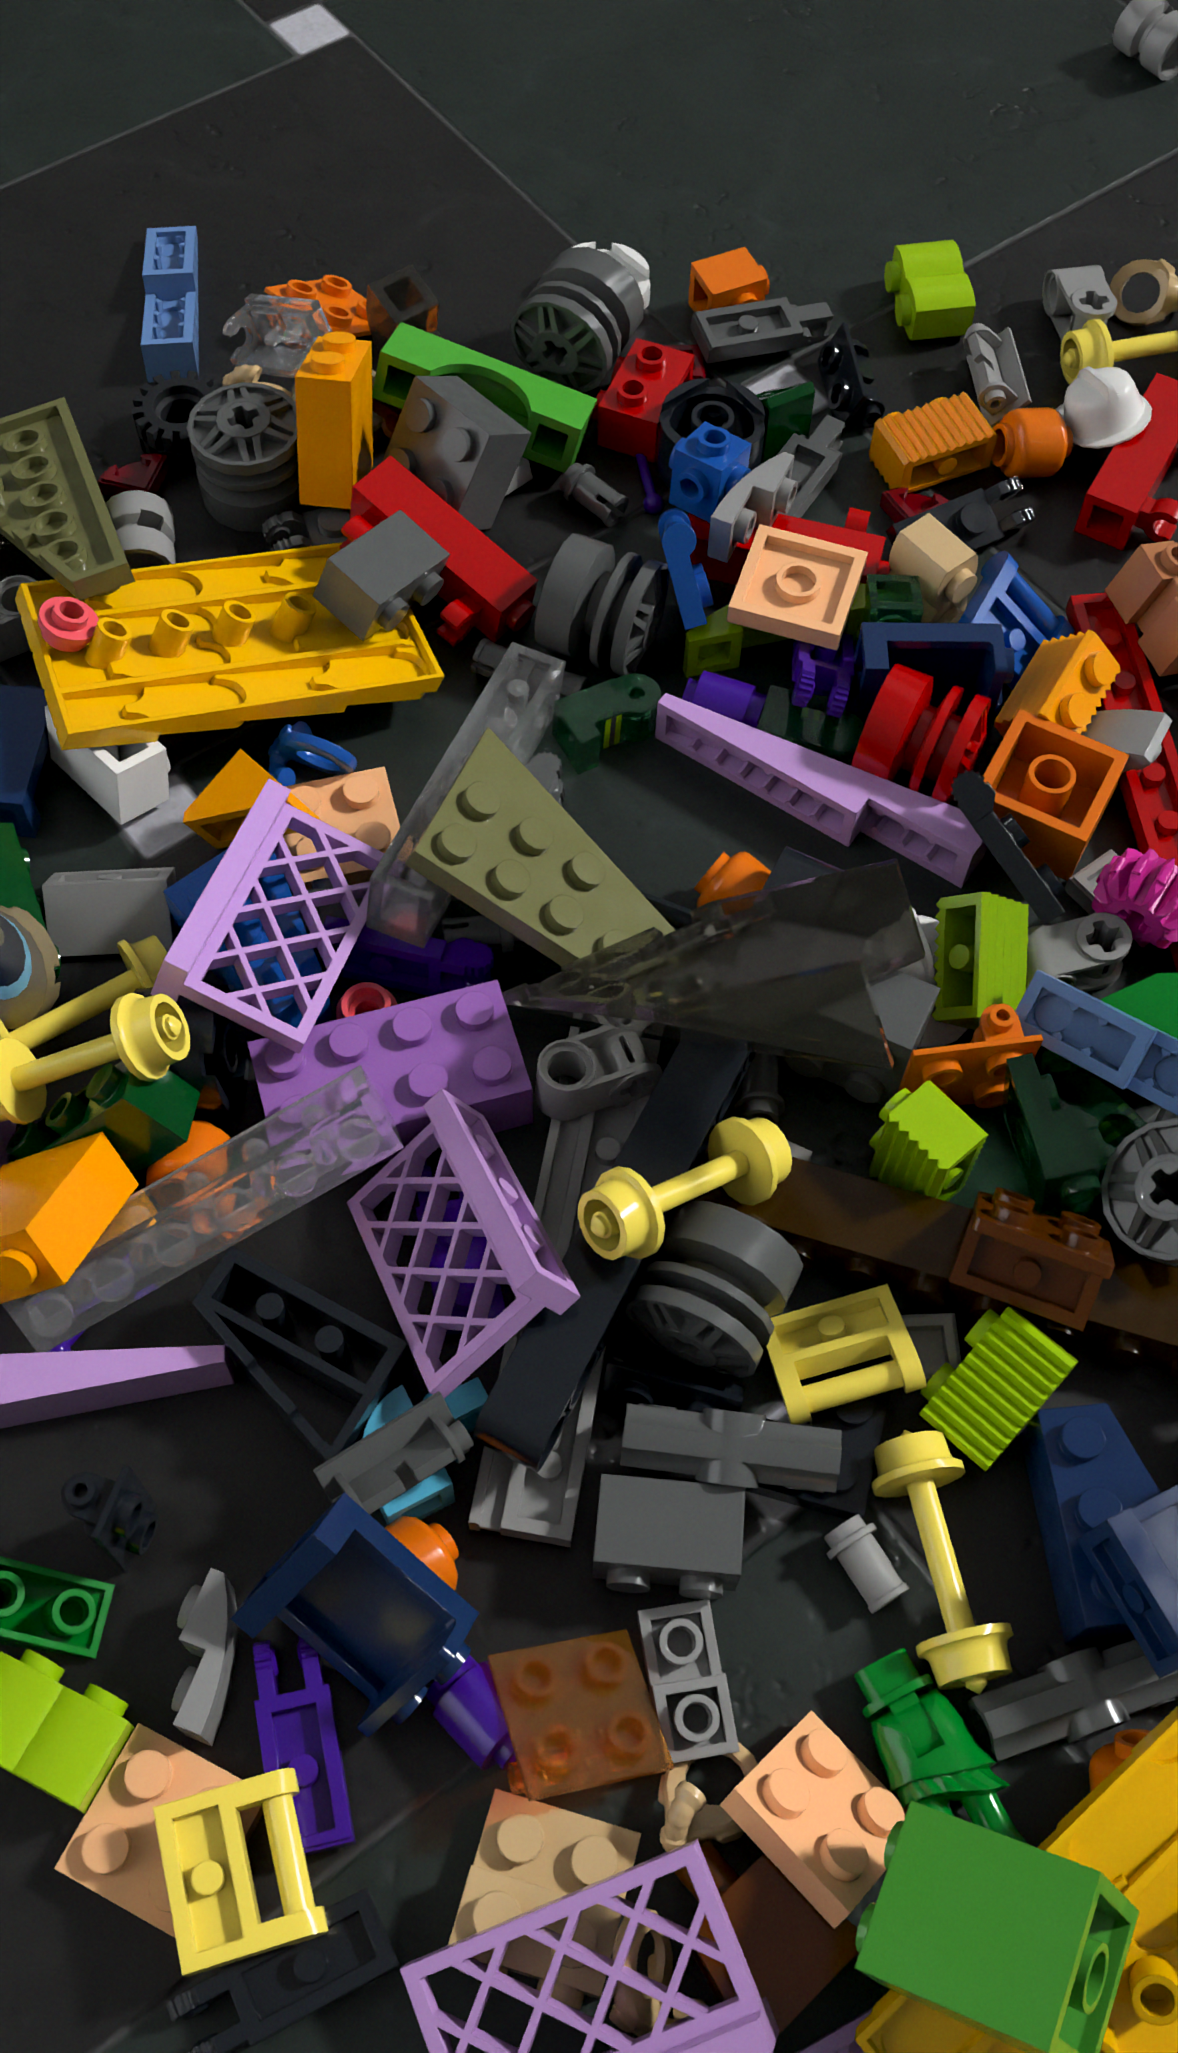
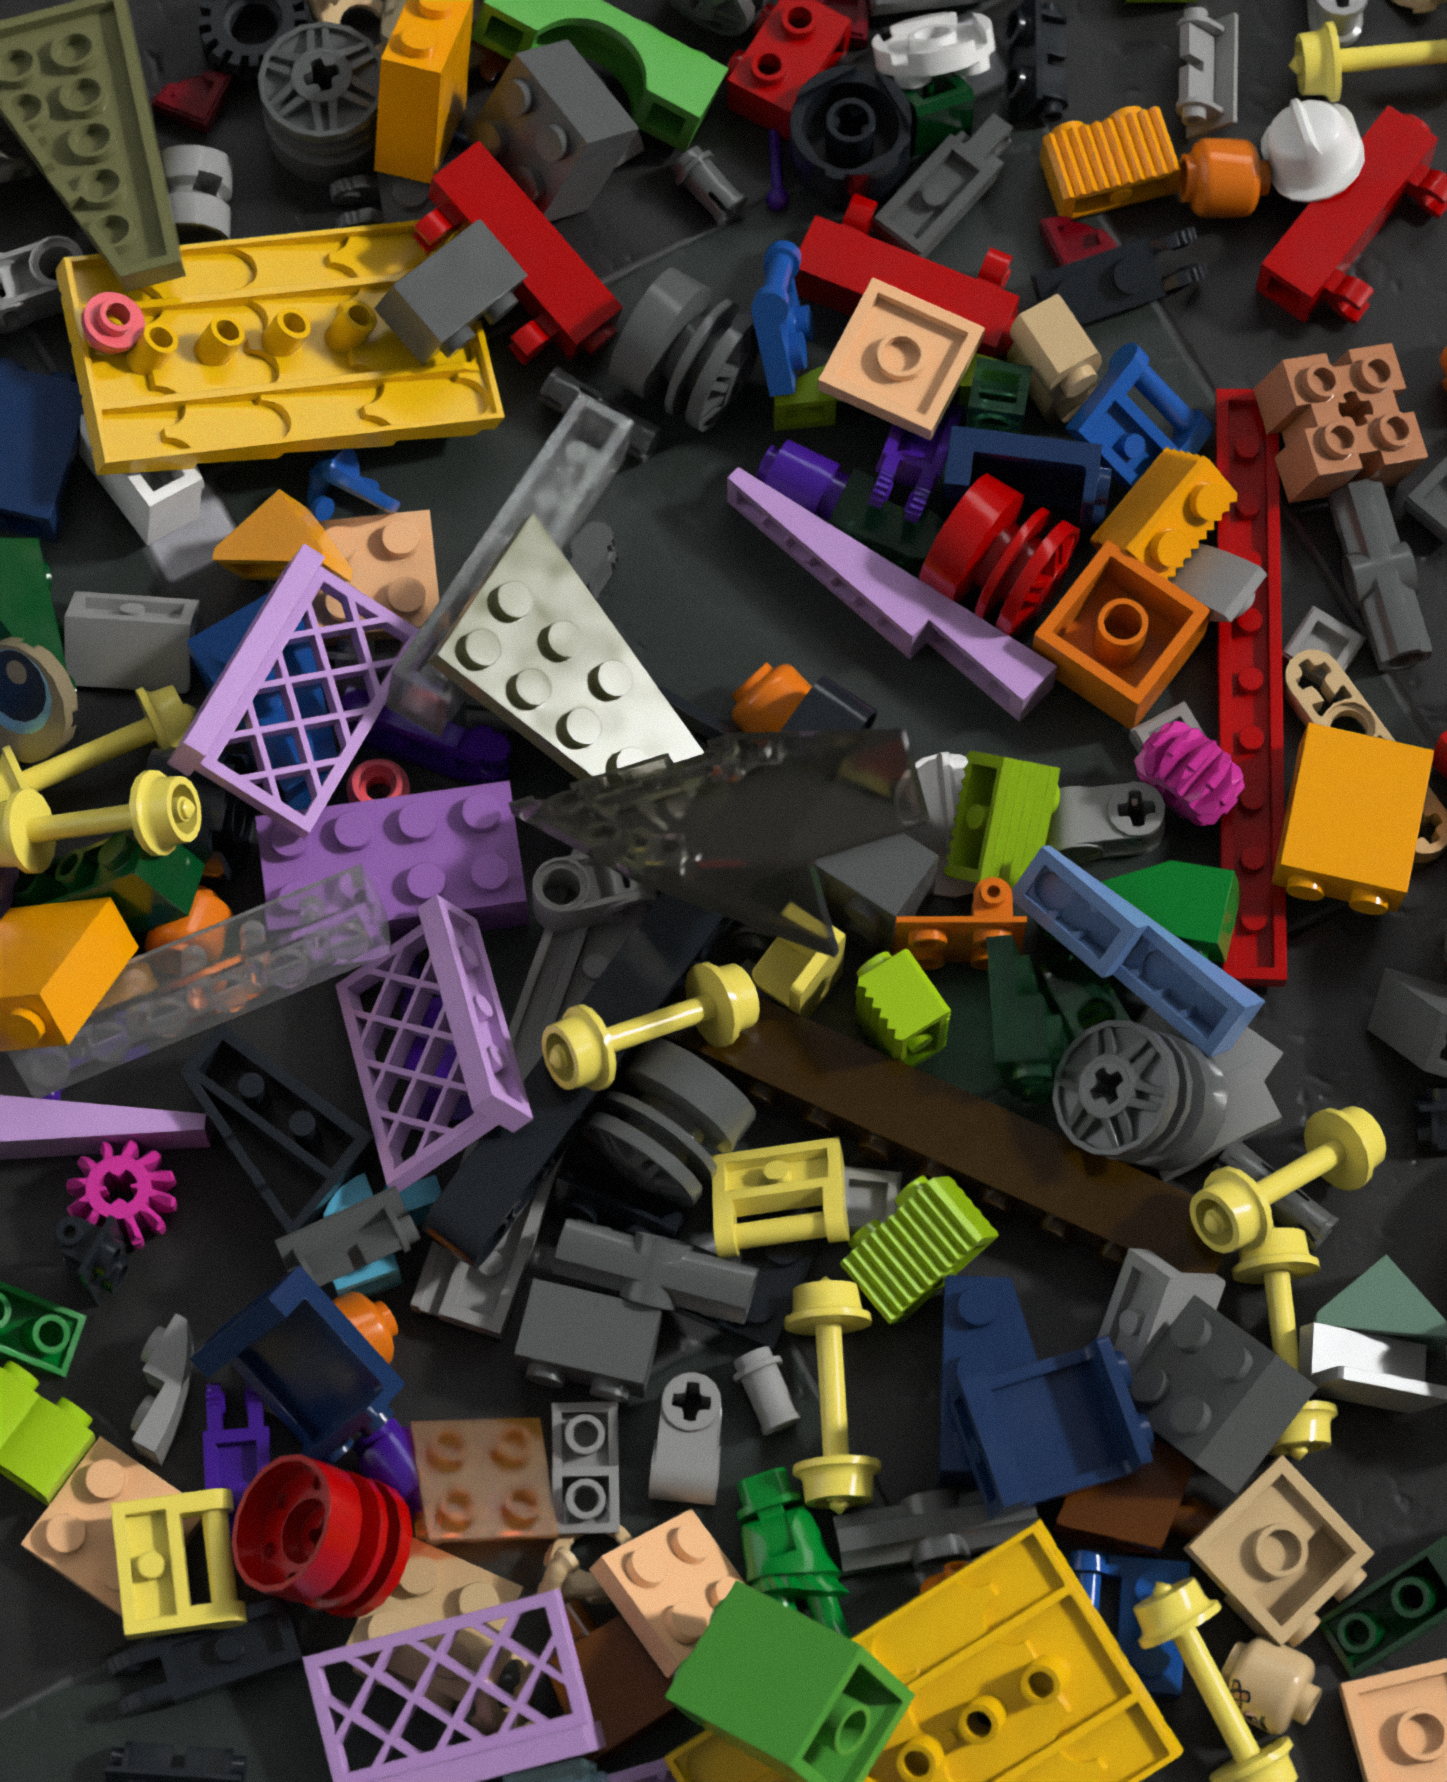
camera: 10 degrees right, 10 degrees up
clear green leg [552,673,661,775] -> none
blue brick [669,421,752,523] -> none
light grey slope [707,452,798,563] -> none
reddish brown bracket [949,1187,1115,1331] -> none
black hinge [951,769,1067,924] -> none
none -> dark pink gear [66,1139,178,1250]
none -> red wheel [231,1454,413,1618]
none -> light grey piece [649,1372,722,1505]
none -> light yellow panel [752,898,846,1019]
none -> white plate [872,12,995,89]

